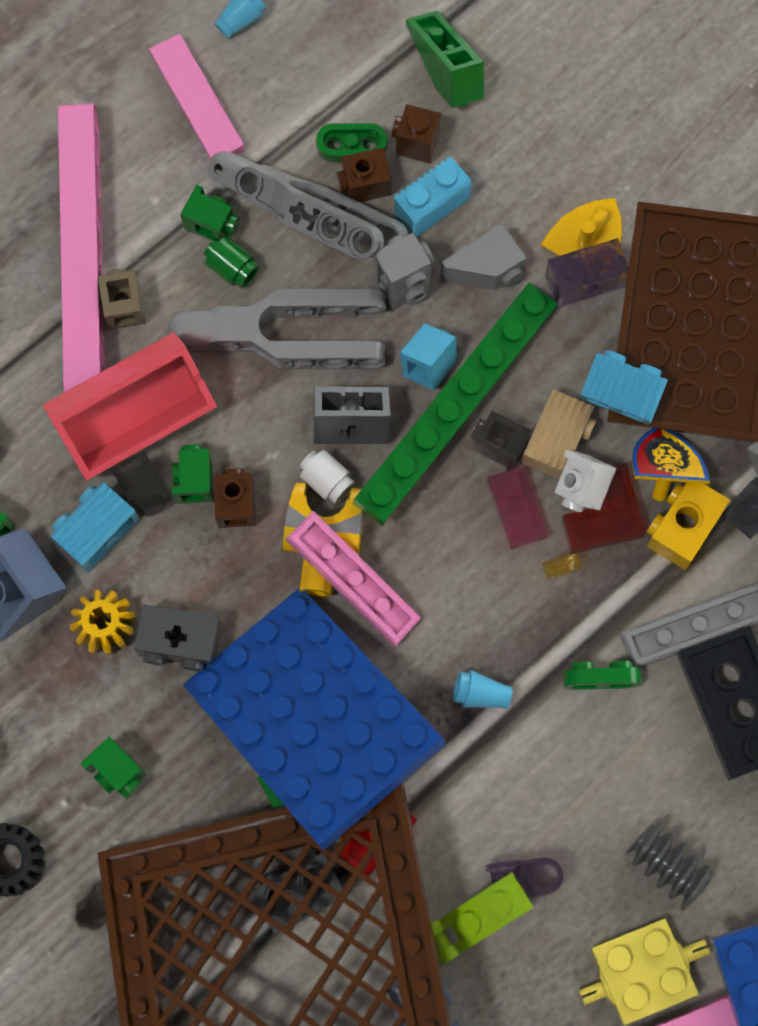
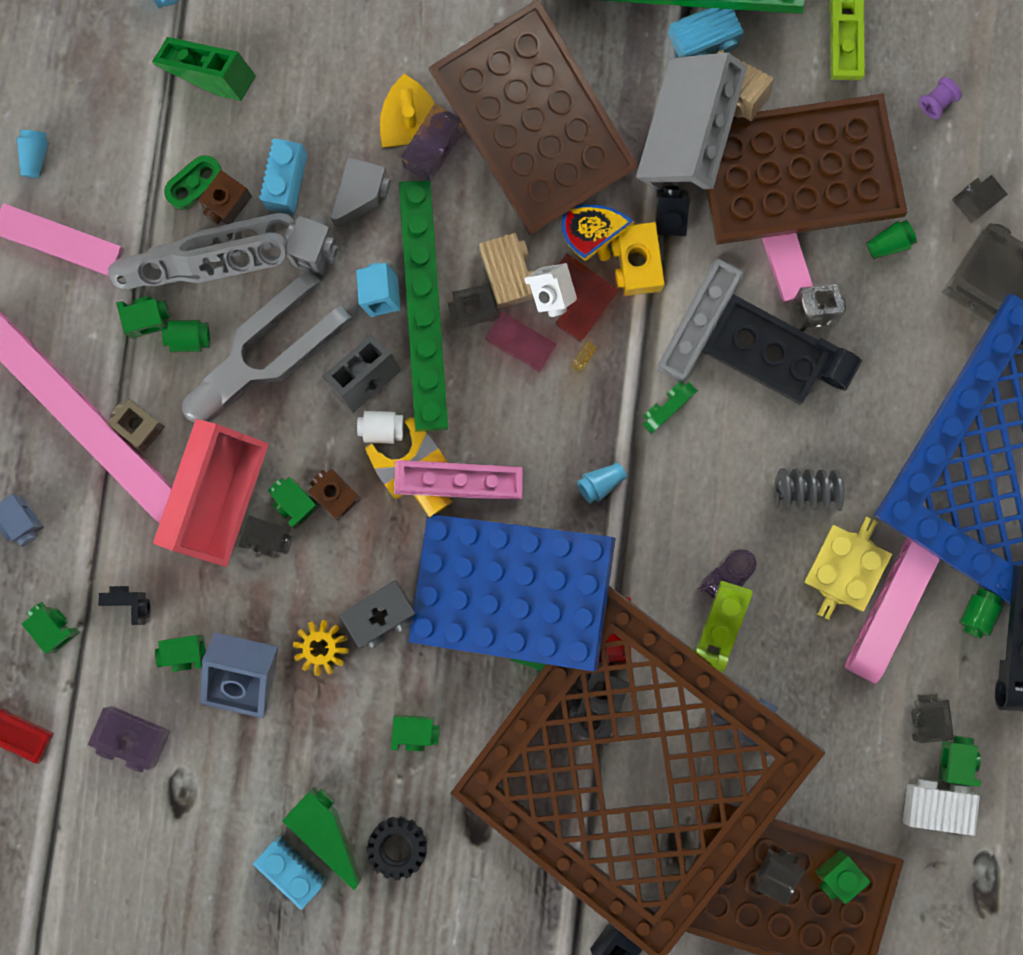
camera: 45 degrees left, 10 degrees up
medium azure brick [50,482,140,572] -> none
reddish brown brick [391,104,441,164] -> none
medium azure brick [579,350,668,425] -> none

